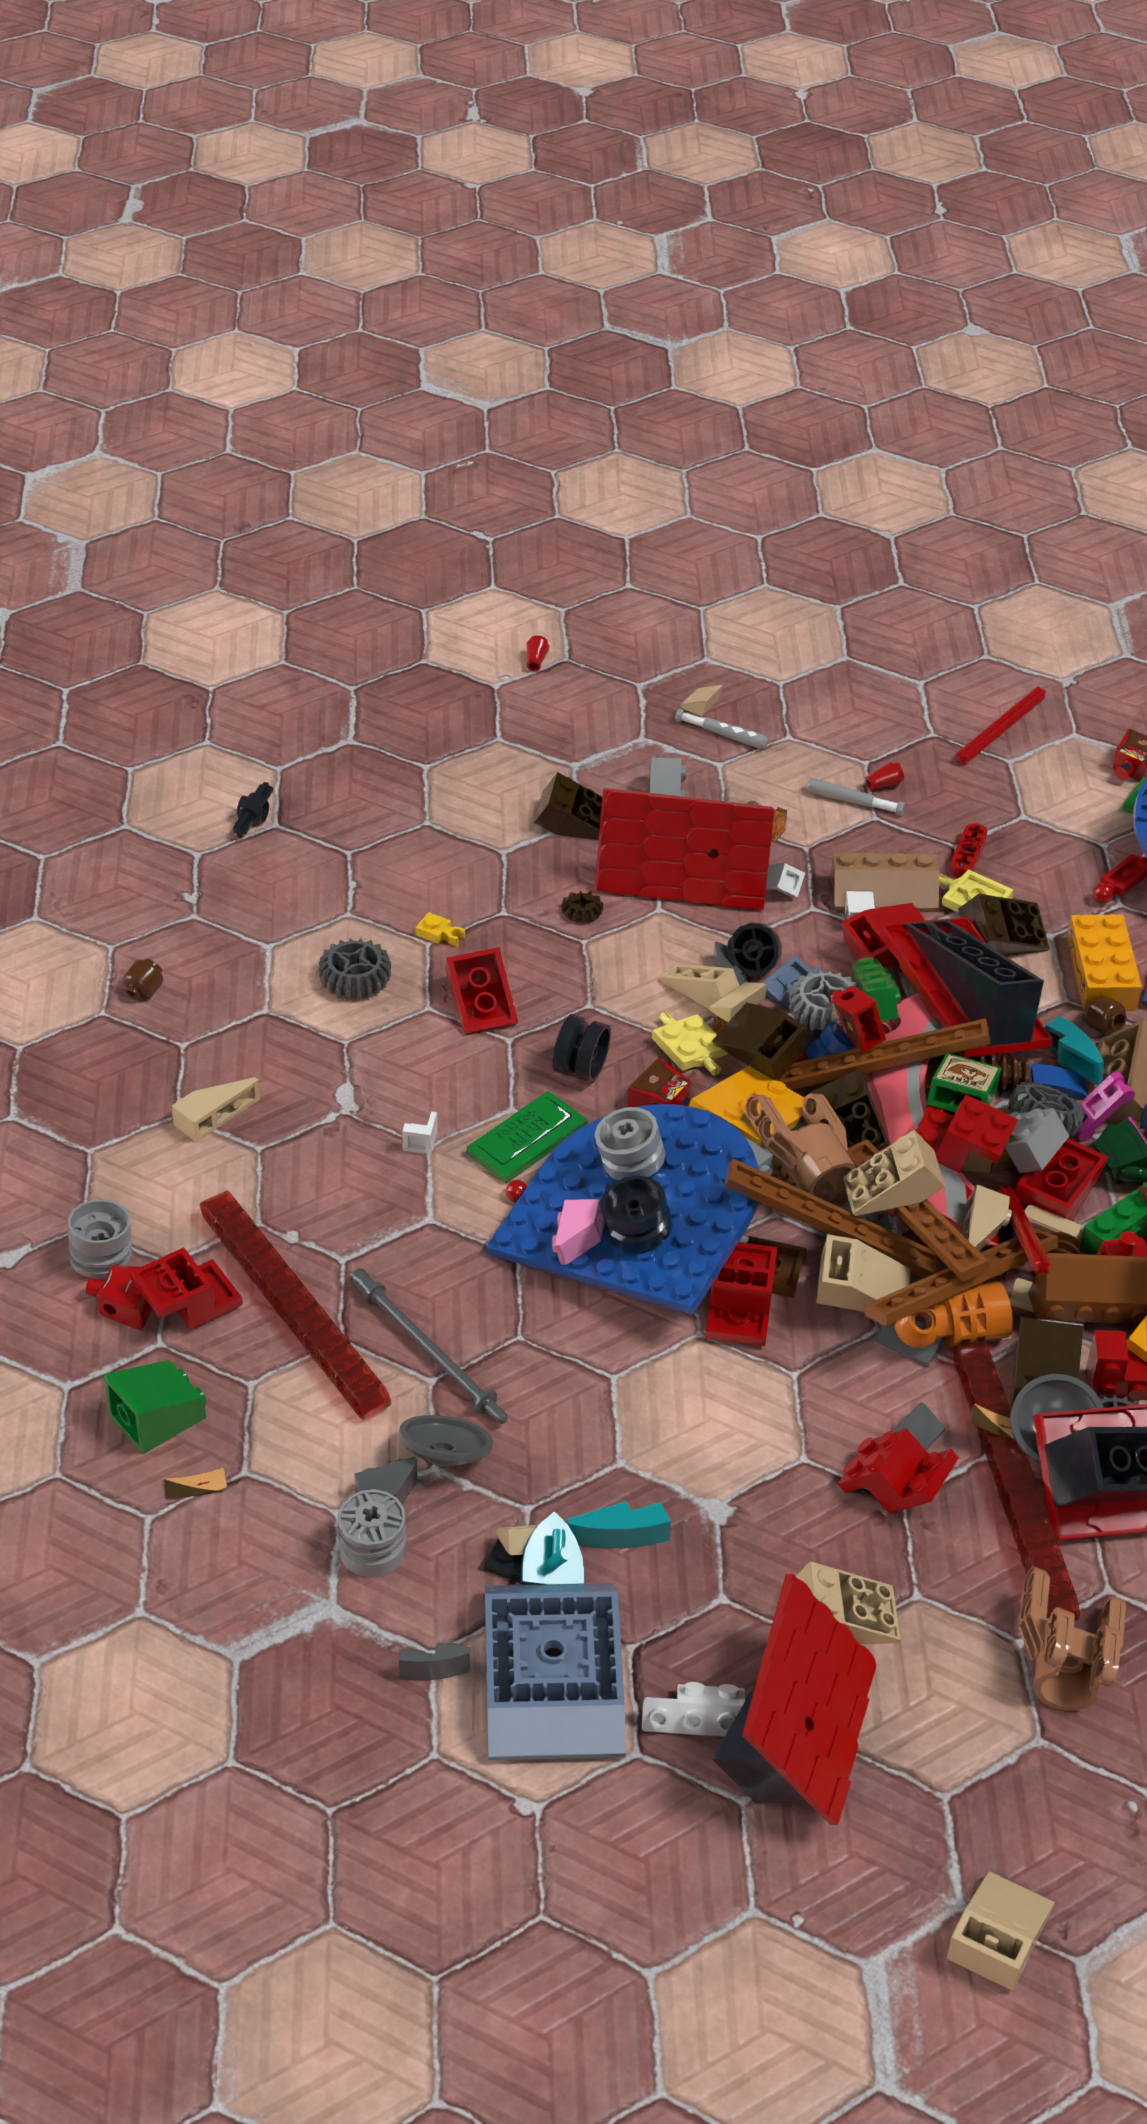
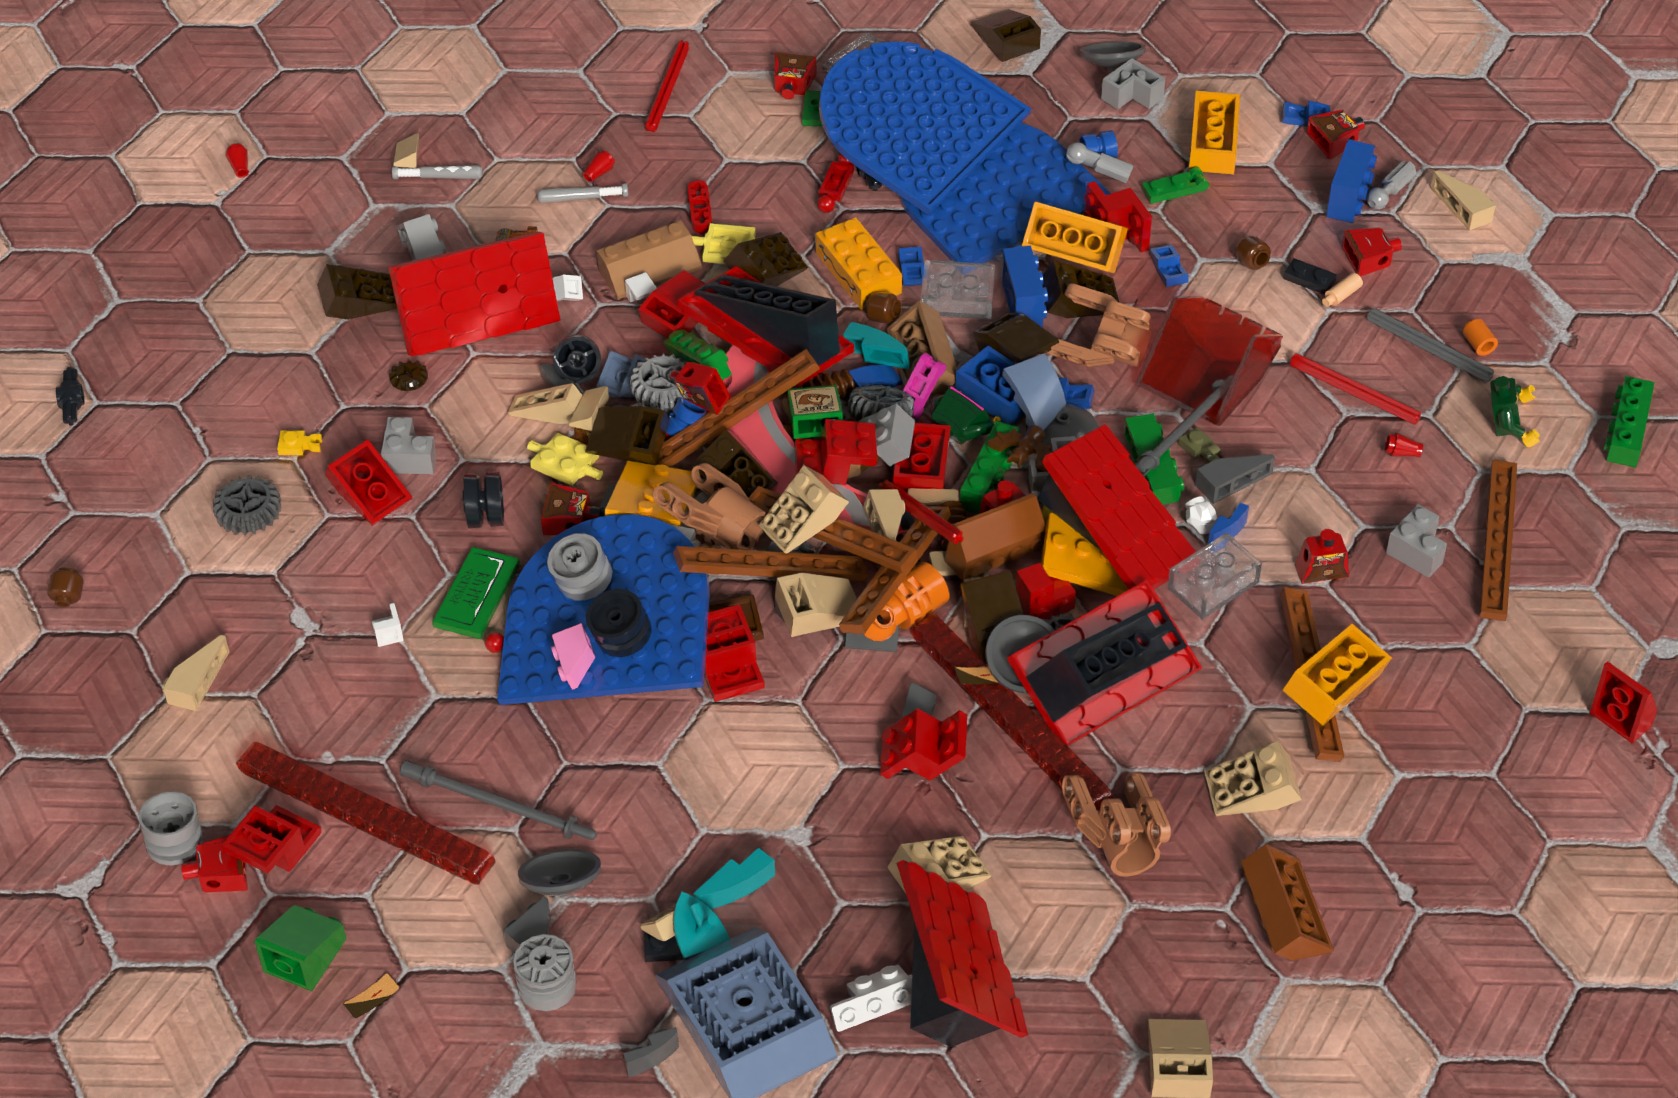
camera: 25 degrees left, 5 degrees up
none -> light grey brick [381,417,437,474]

